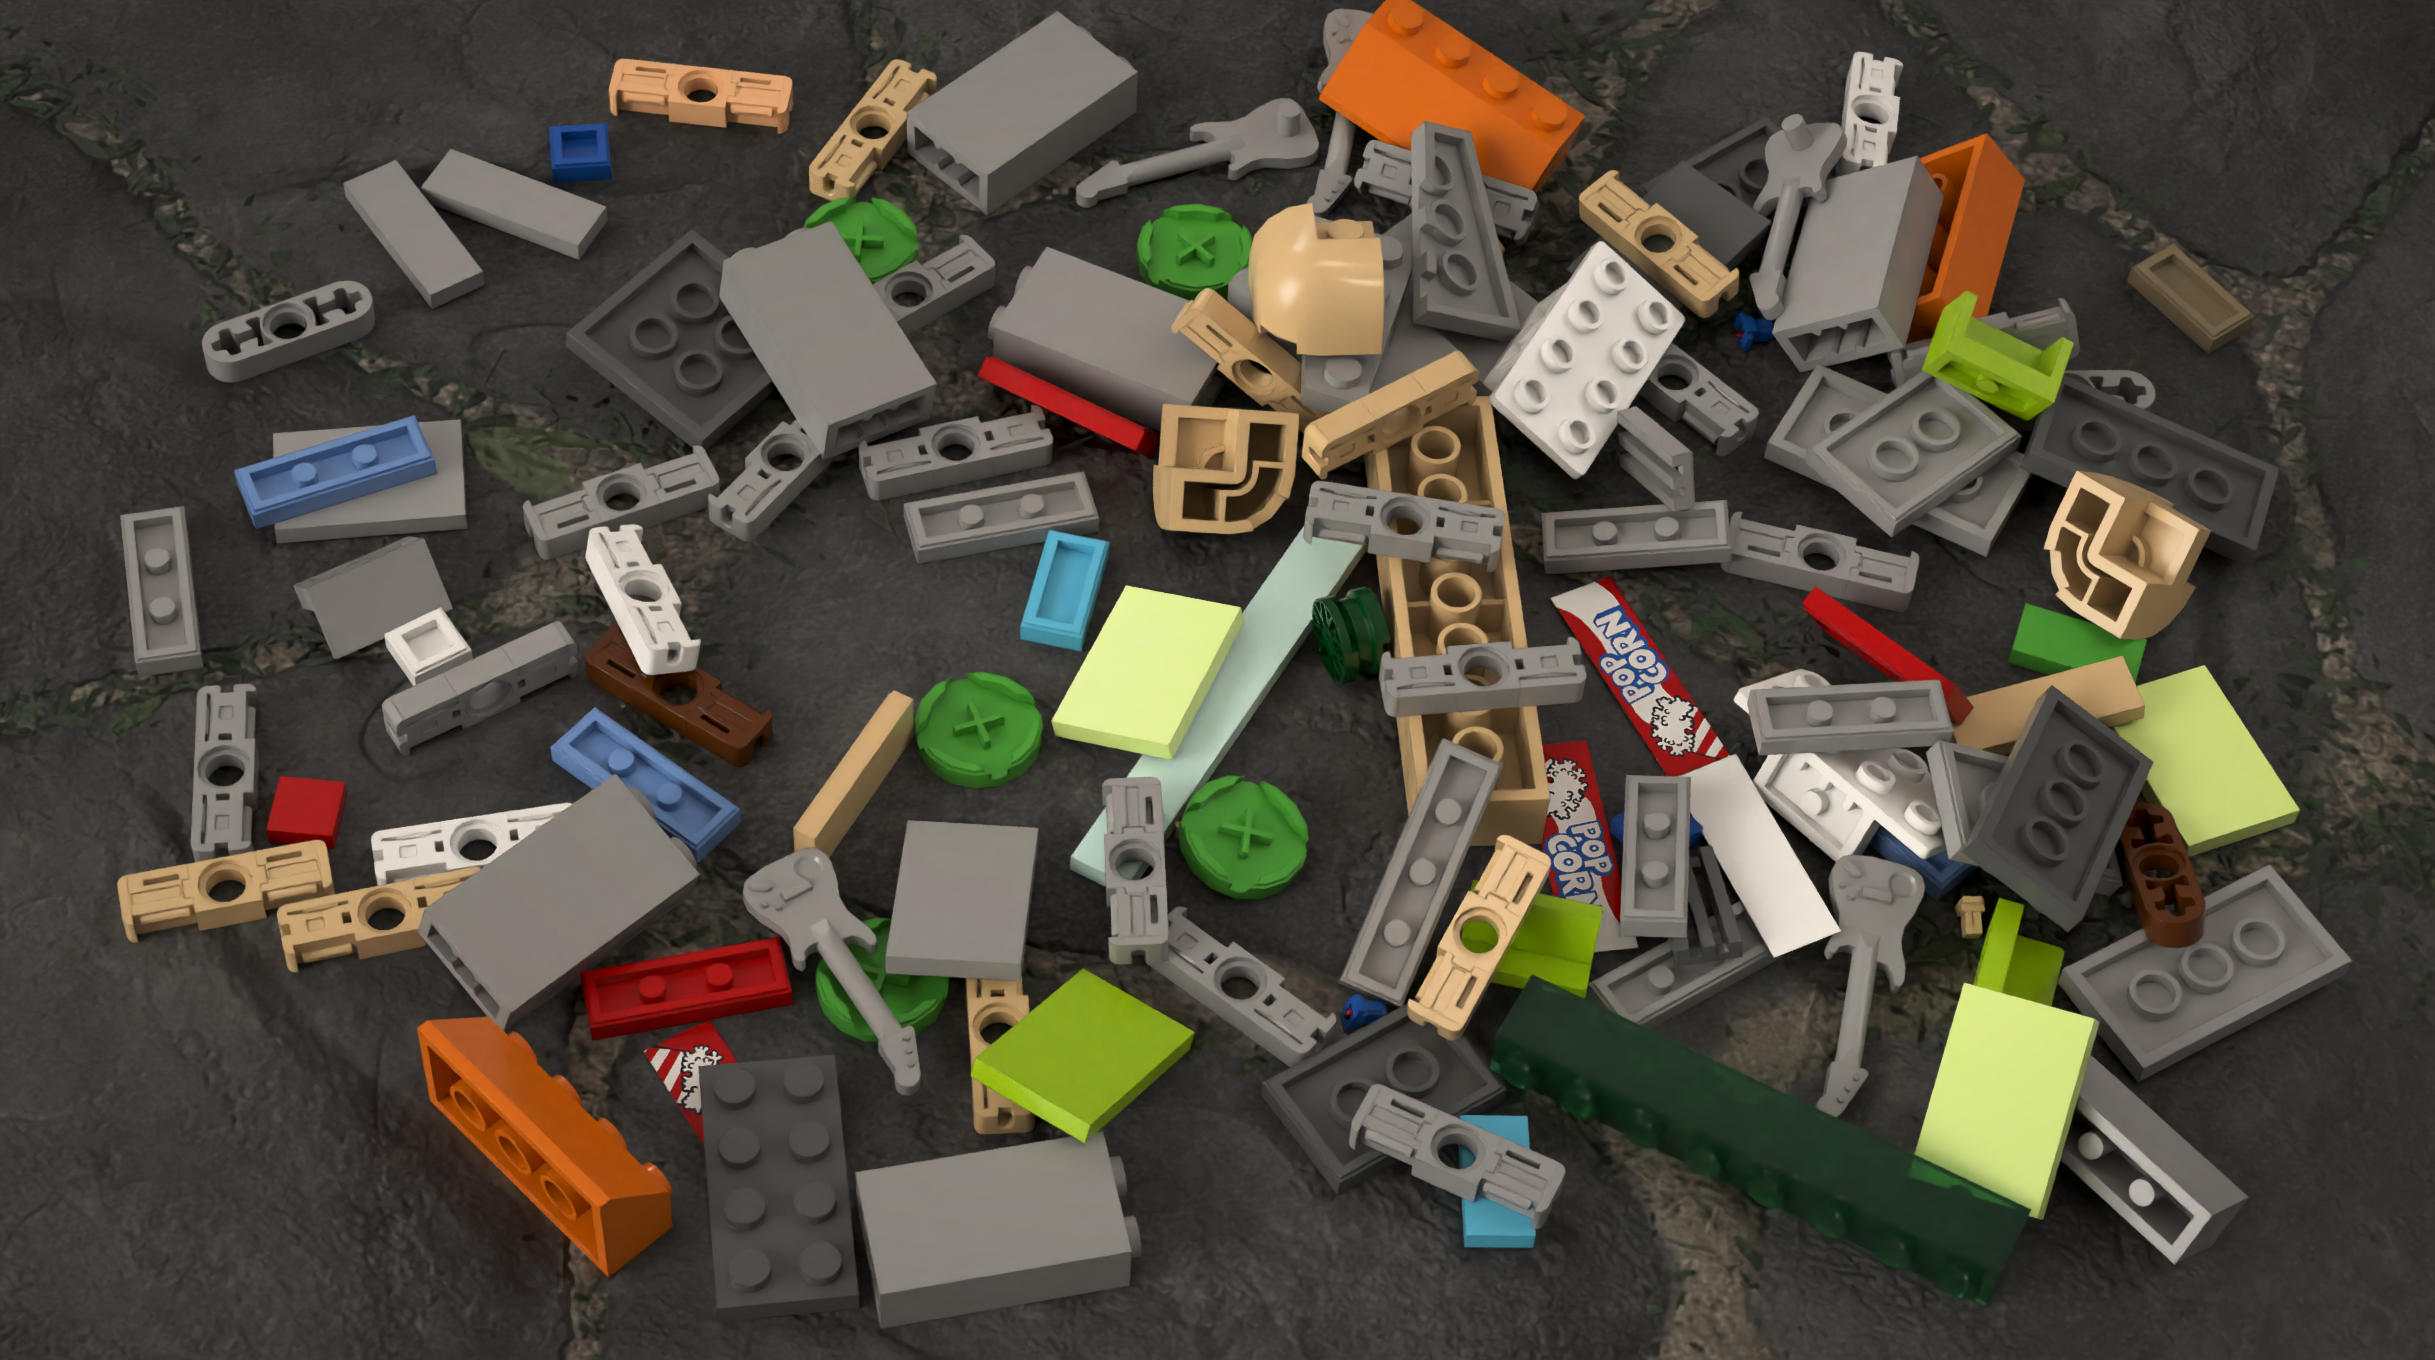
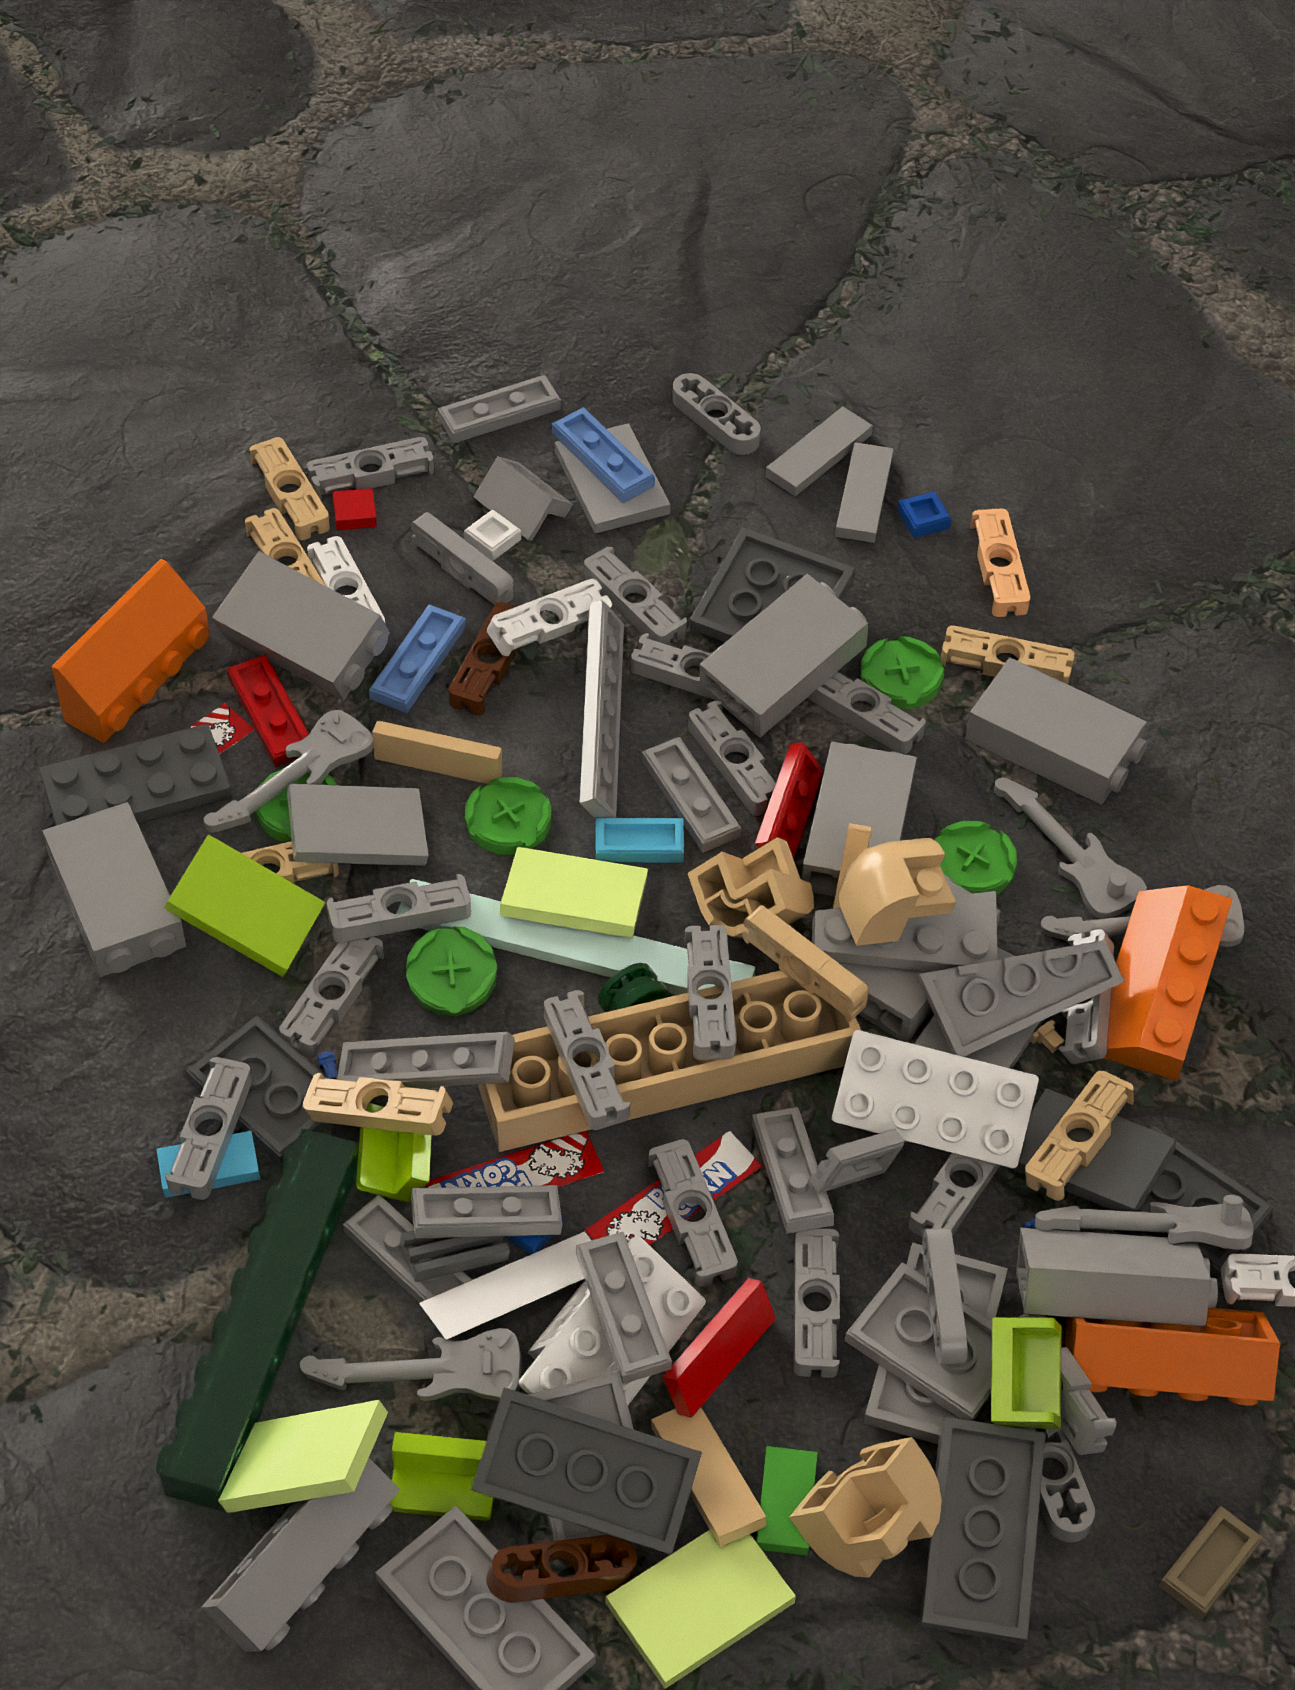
camera: 80 degrees right, 0 degrees up
none -> light grey tile [580,600,624,820]
none -> light grey piece [648,1139,738,1287]
none -> light grey beam [922,1228,967,1365]

